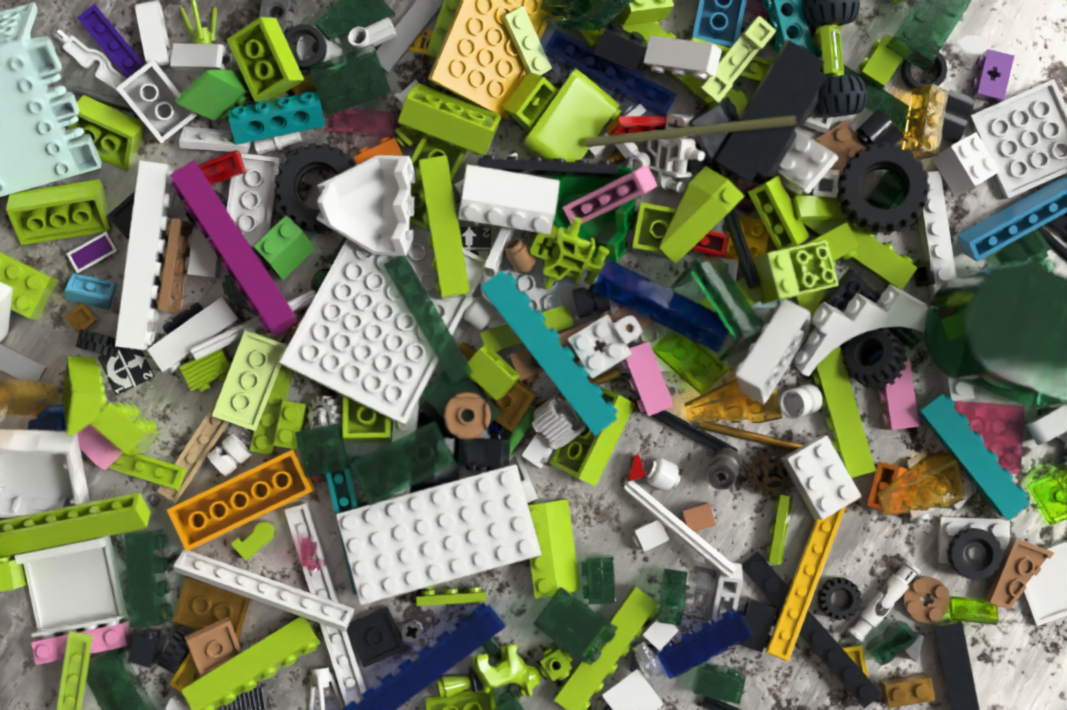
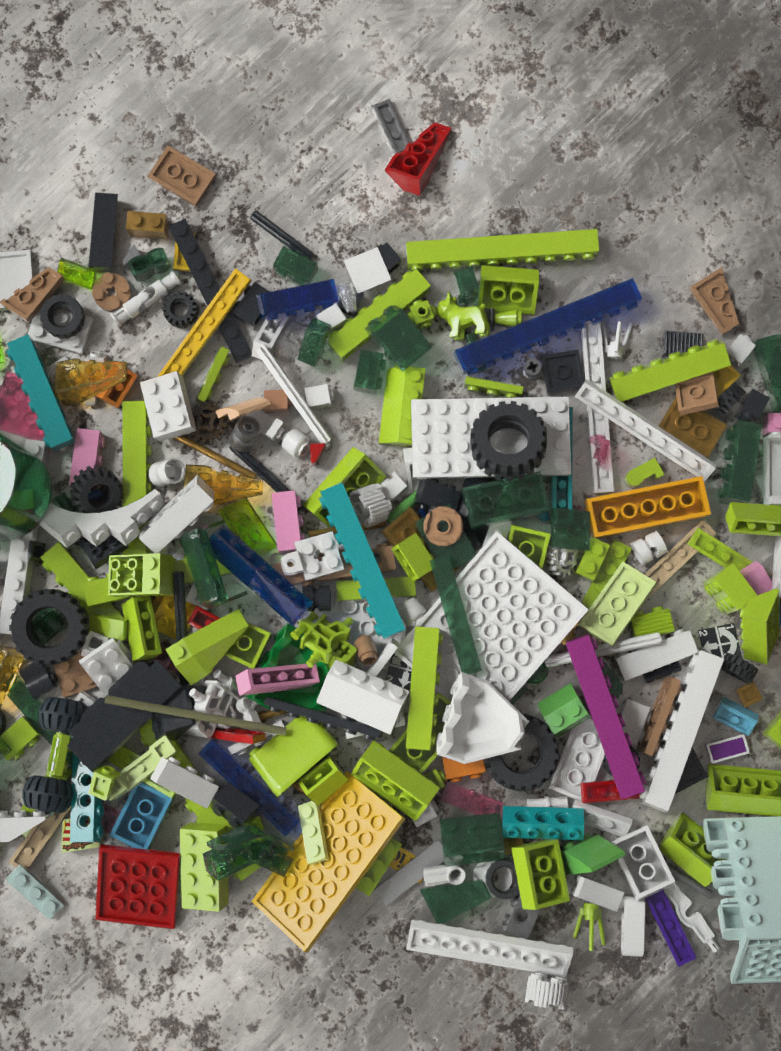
camera: 165 degrees left, 5 degrees down
none -> lime bracket [88,766,120,801]
none -> light nougat slope [216,397,271,420]
none -> white bracket [246,410,285,442]
none -> black tyre [470,401,547,481]

